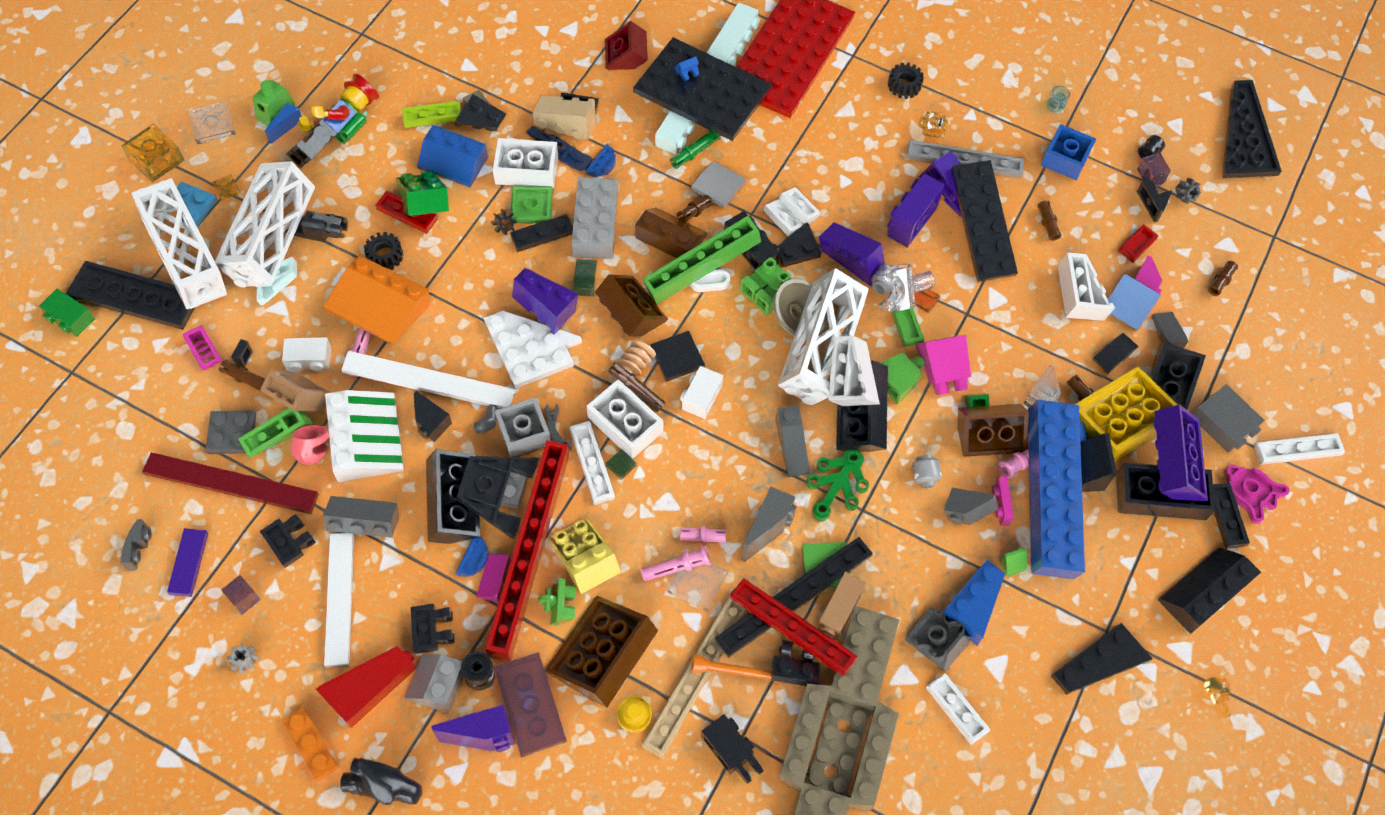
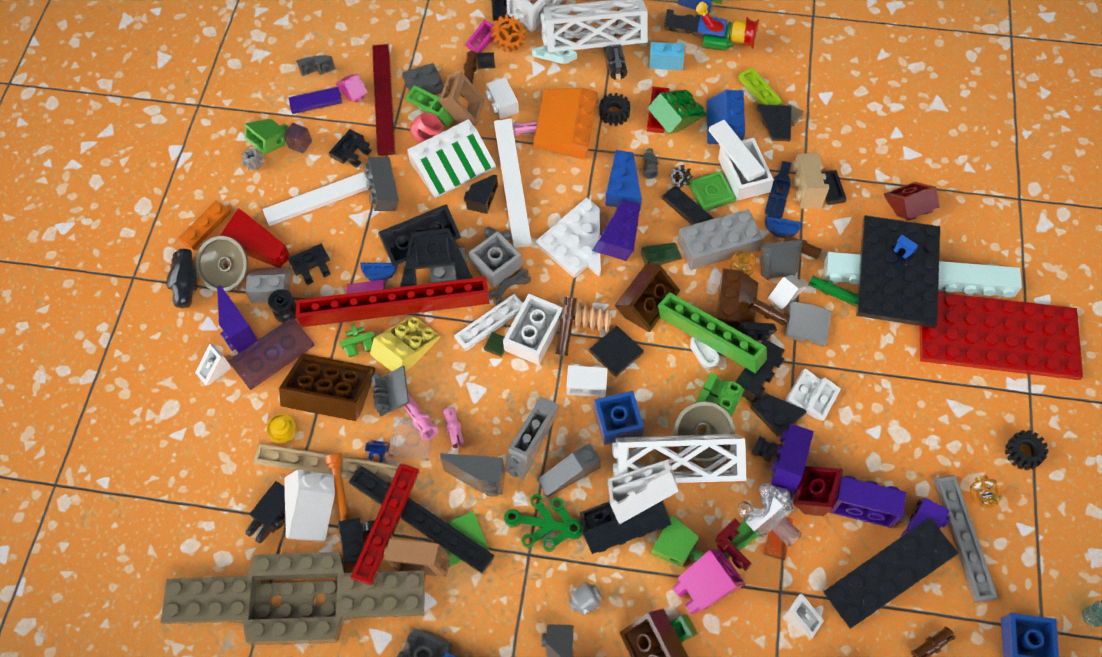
camera: 75 degrees right, 0 degrees up
none -> dark tan dish [195,236,248,292]
none -> white slope [195,344,231,386]
none -> bright green torso [245,119,290,155]
none -> white slope [285,470,335,542]
none -> slope [336,74,368,102]
none -> clear blue tile [365,440,391,462]
none -> dark grey hinge [371,366,409,416]
none -> orange gear [491,15,527,52]
none -> light grey slope [506,397,559,480]
none -> blue brick [594,391,644,445]
none -> blue wedge [605,150,642,211]
none -> dark grey piece [642,148,659,179]
none -> medium azure brick [649,42,685,70]
none -> white tile [709,120,765,181]
none -> dark red bracket [715,518,751,571]
none -> clear yellow head [730,251,756,276]
none -> black wing [736,322,777,341]
none -> black wheel [751,436,778,463]
none -> dark grey slope [759,240,802,280]
none -> white slope [767,275,807,311]
none -> reddish brown pin [783,234,822,260]
none -> white slope [783,594,824,638]
none -> dark red slope [793,466,843,516]

